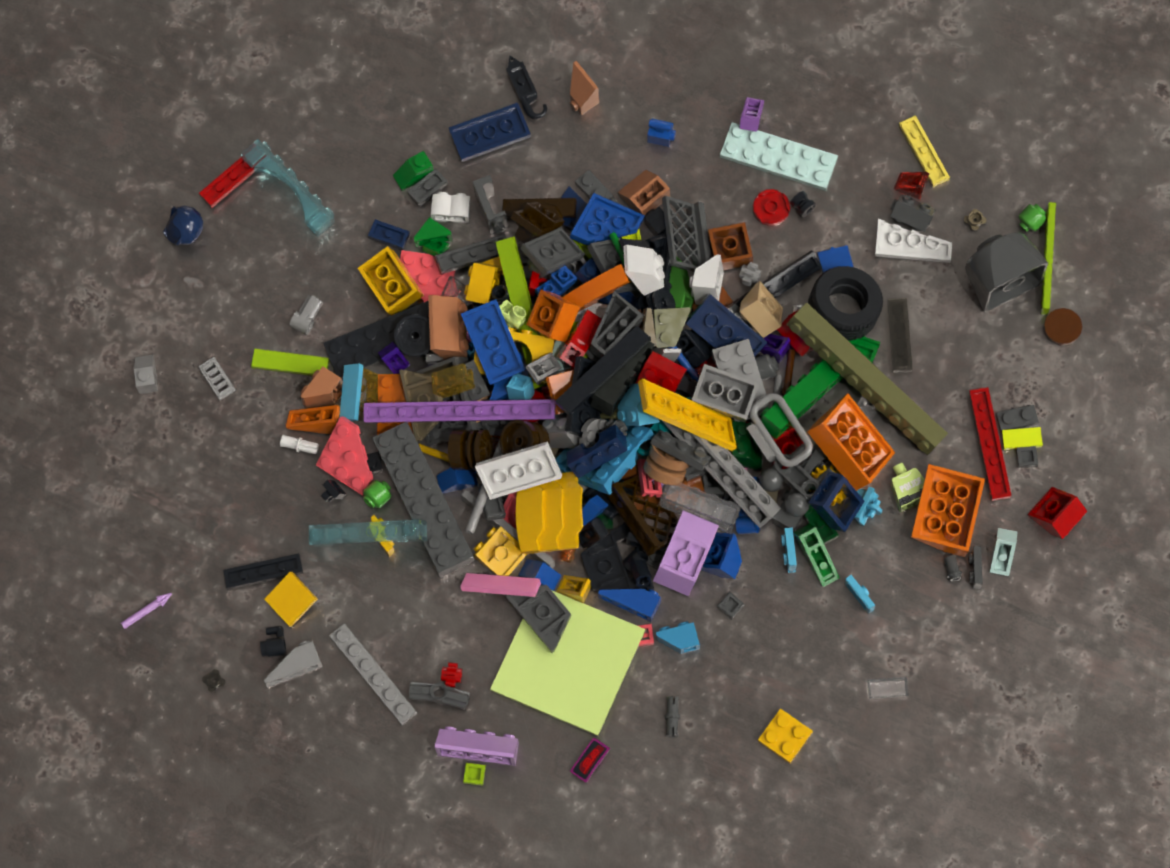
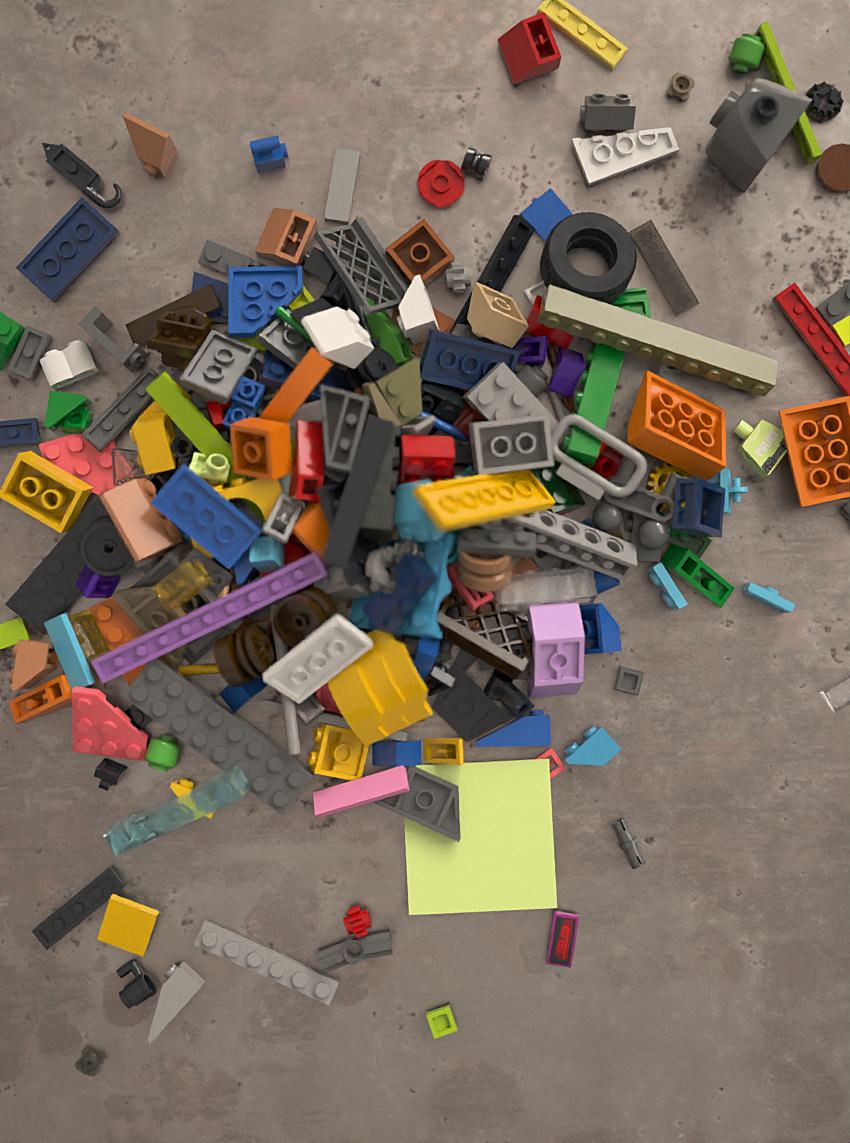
camera: 35 degrees left, 15 degrees up
white axle [280,434,319,454] -> none
lavender slope [435,727,519,766] -> none
light aqua plate [720,122,838,191] -> none
medium lavender slope [740,97,764,132] -> none
yellow plate [758,708,813,764] -> none
clear red slope [894,172,929,200] -> none
none -> light grey tile [324,148,360,224]
none -> red slope [497,12,561,85]
none -> dark purple slope [548,346,586,398]
none -> black plate [753,95,779,122]
none -> black gear [805,81,844,121]

